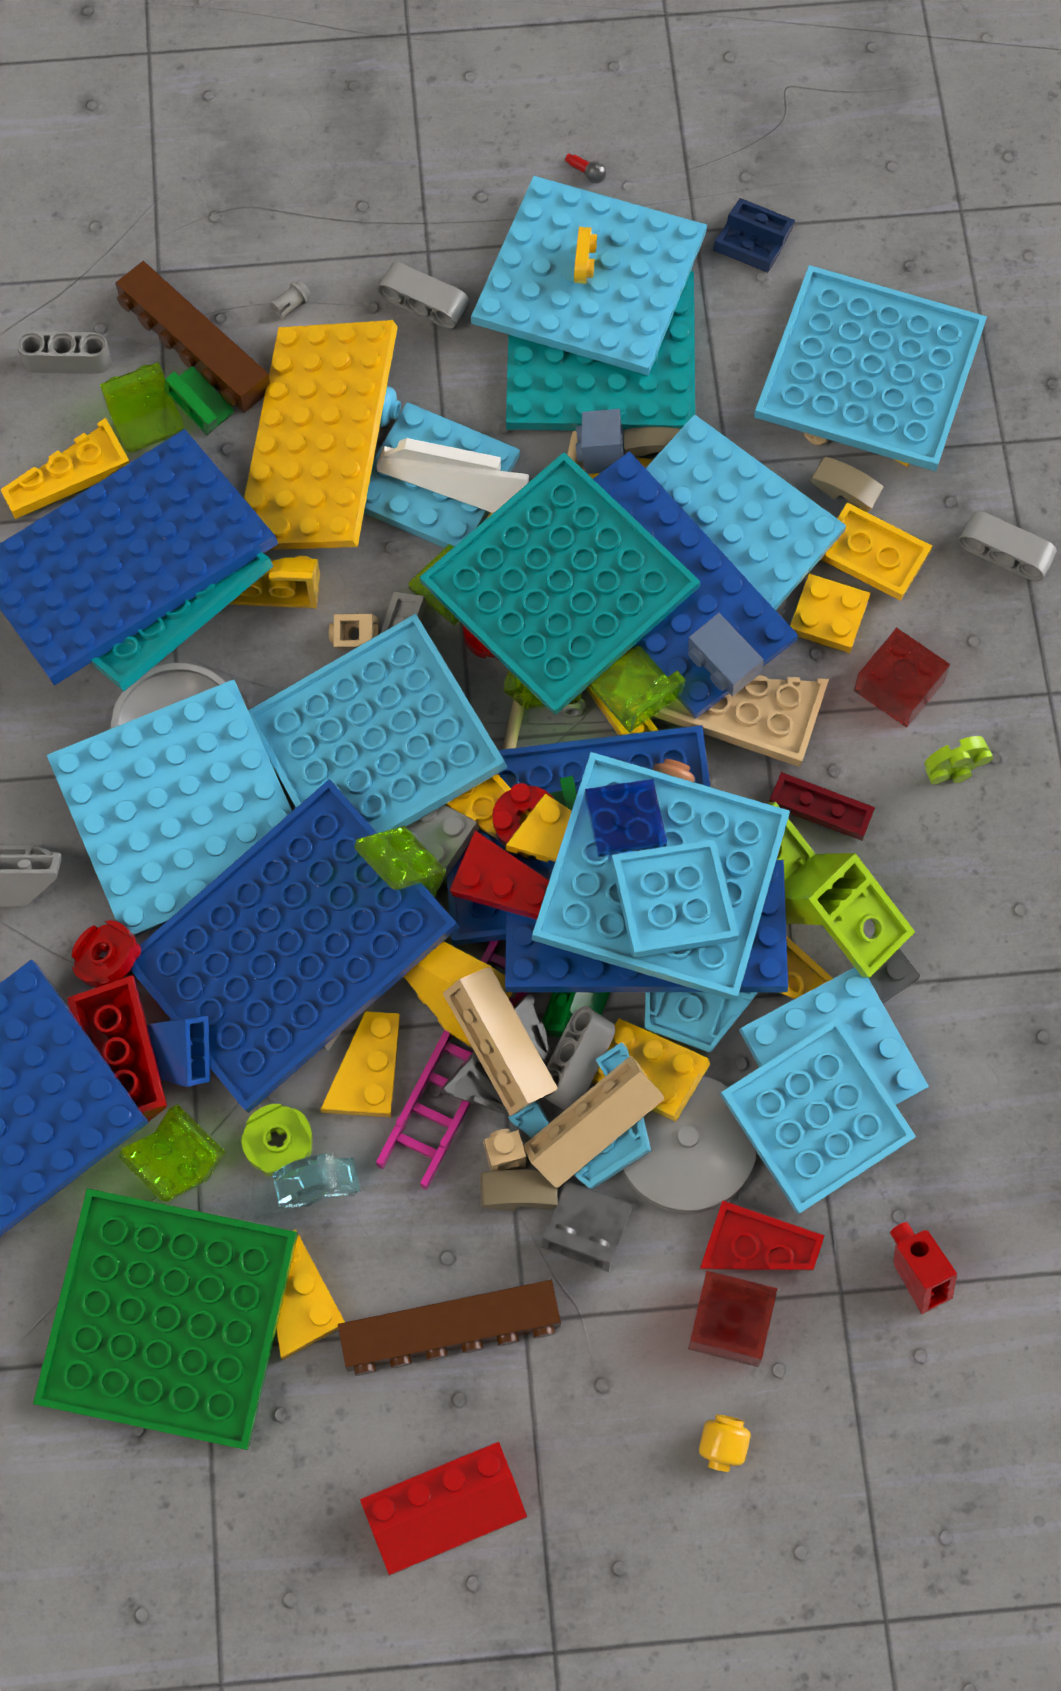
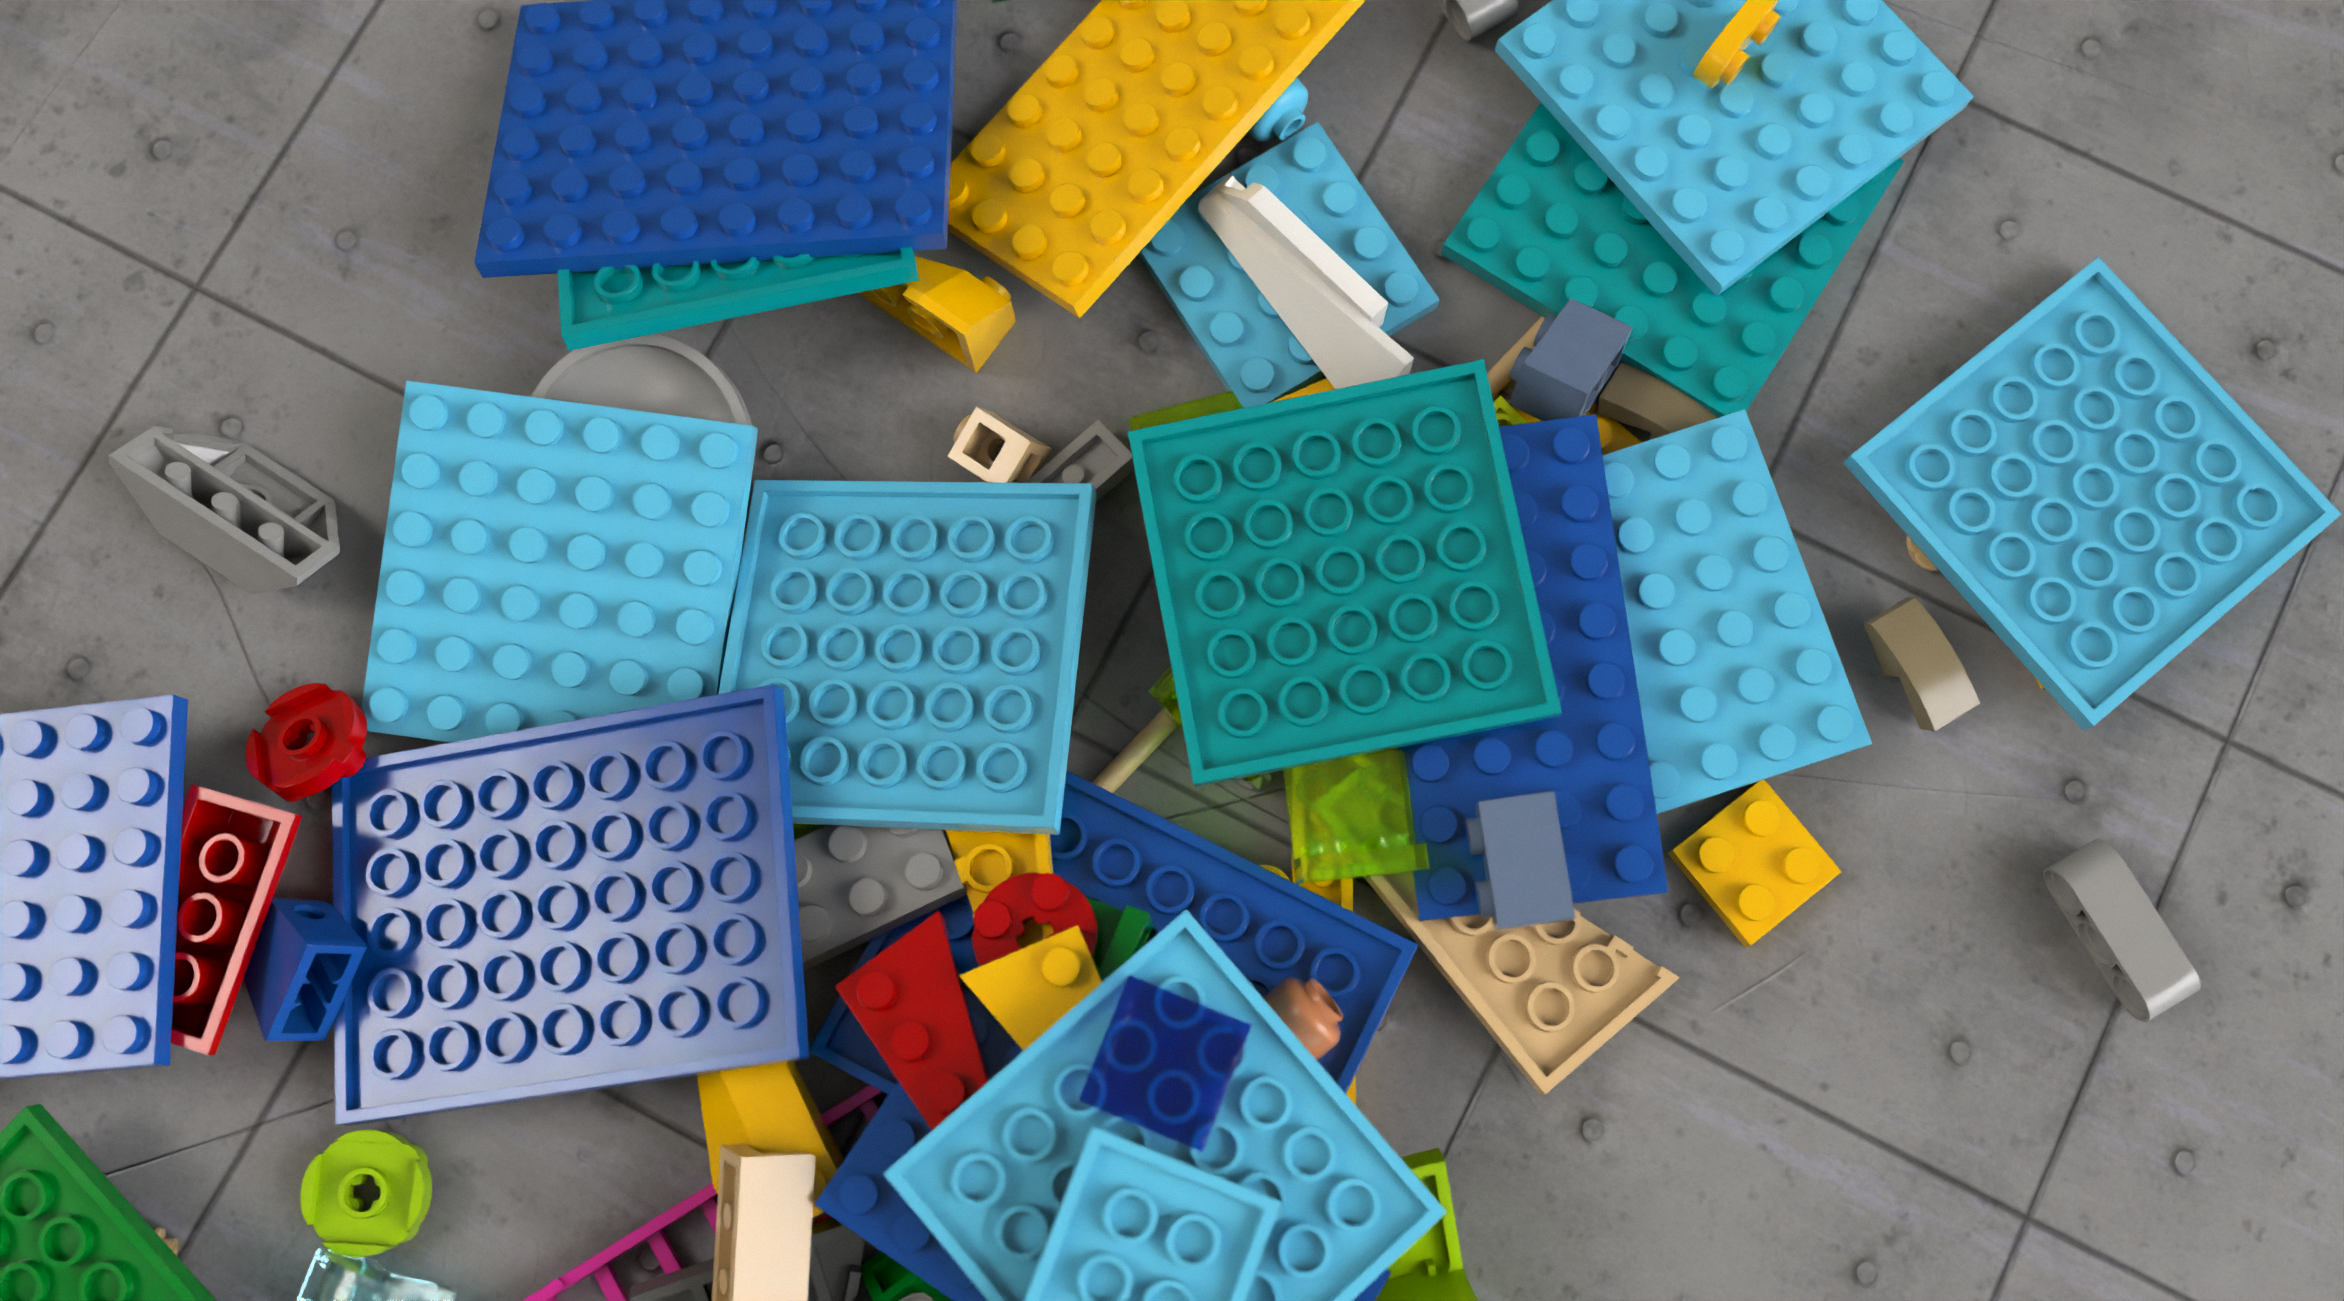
camera: 35 degrees right, 10 degrees up
clear neon green bracket [118,1104,226,1202] -> none
yellow wing [321,1011,400,1118] -> none
clear neon green bracket [354,826,447,897] -> none
dark blue slope [713,198,795,273] -> none
dark red plate [769,772,875,841] -> none
yellow plate [820,503,932,601] -> none
clear red brick [853,627,950,728] -> none
lime plate [924,736,994,785] -> none

